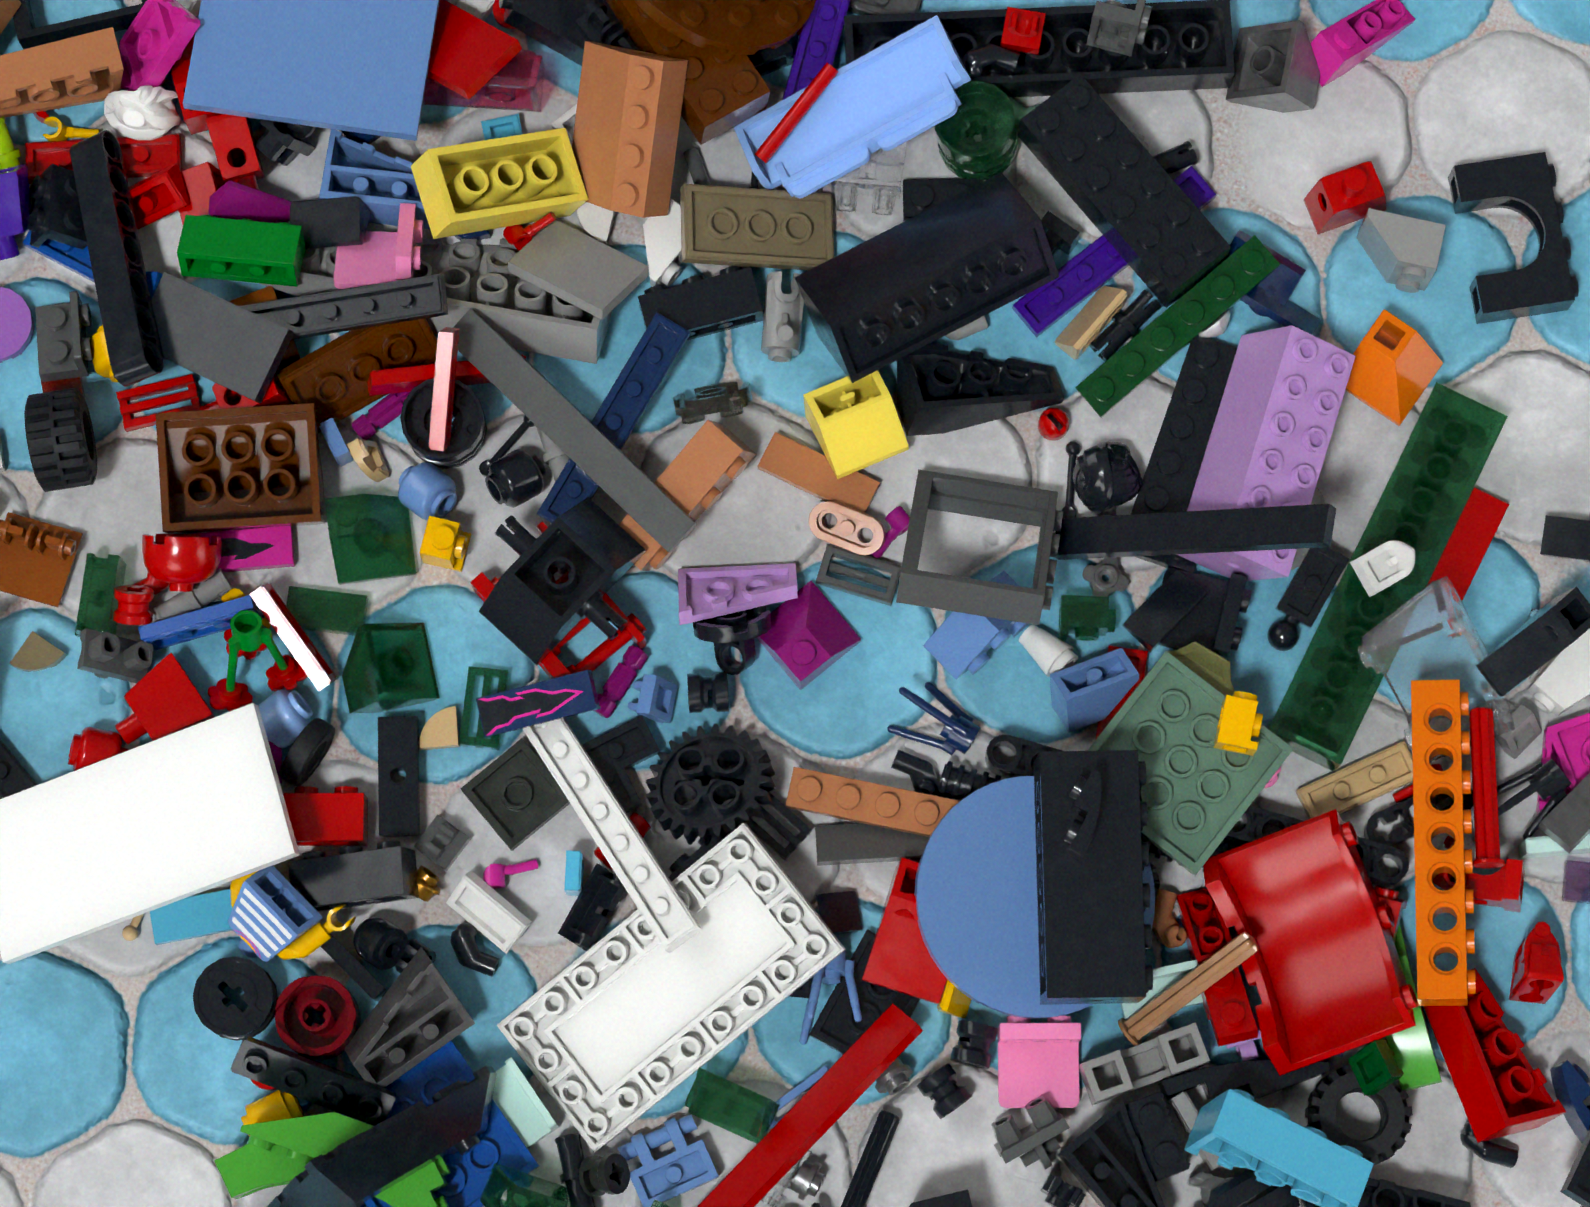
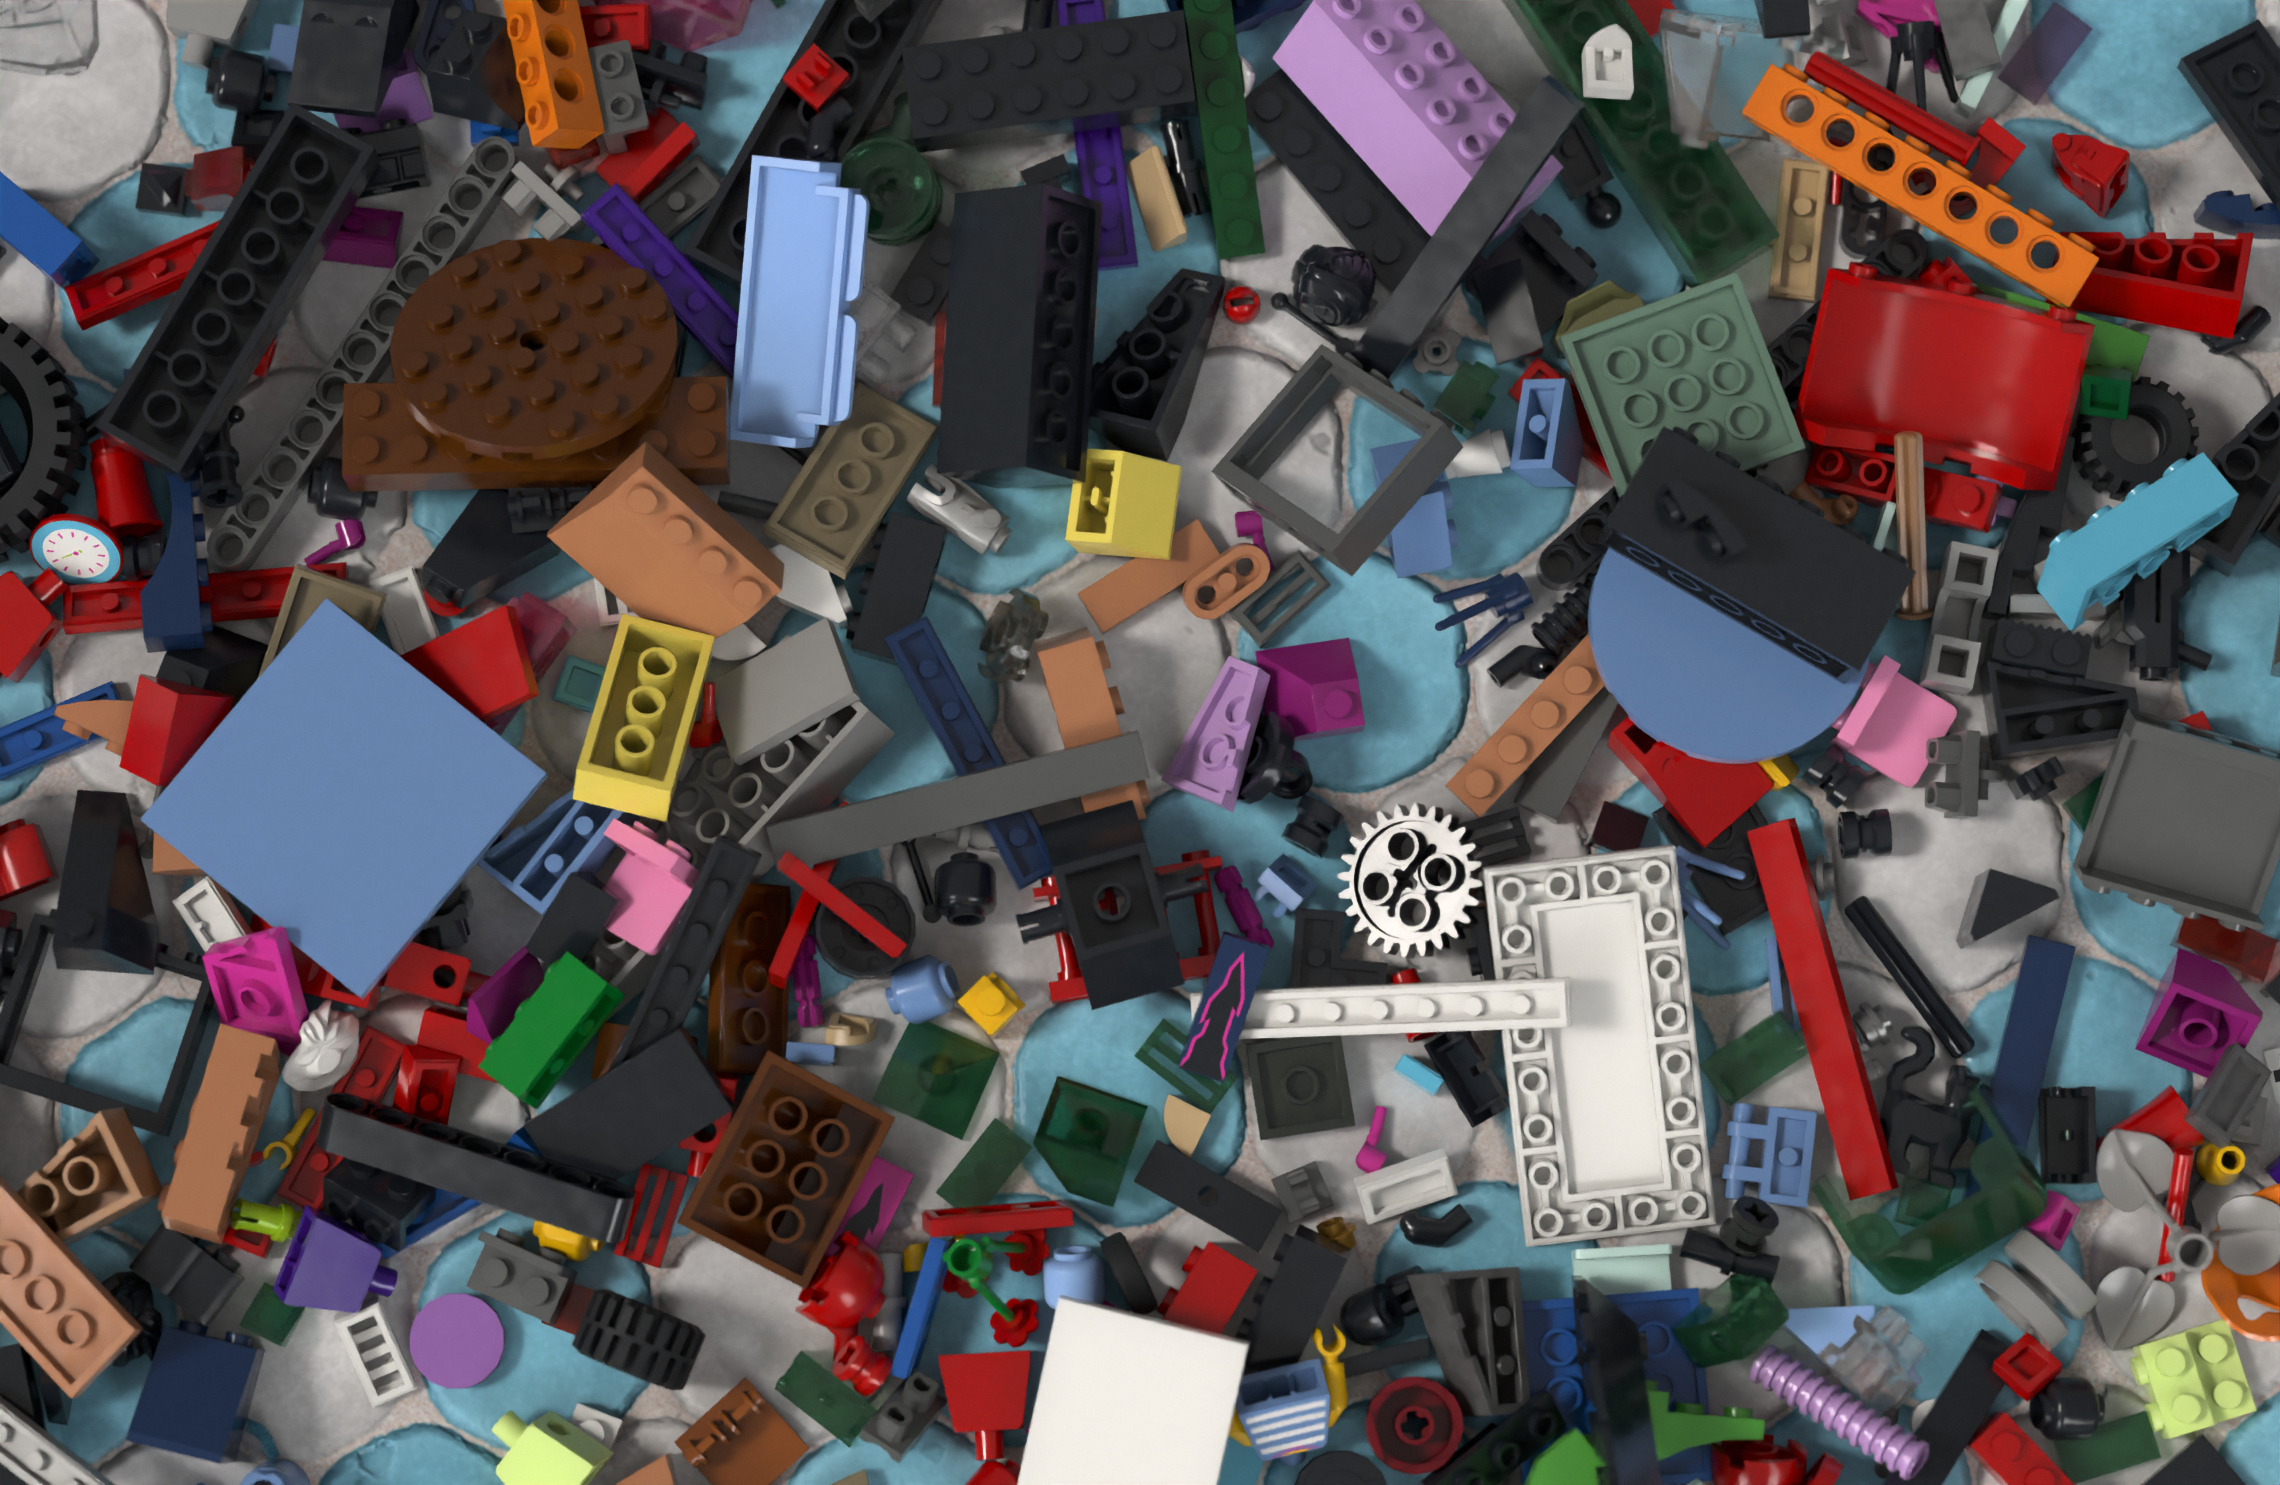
camera: 60 degrees left, 5 degrees up
red bar [755,62,839,164] -> none
yellow brick [1213,691,1263,756] -> none

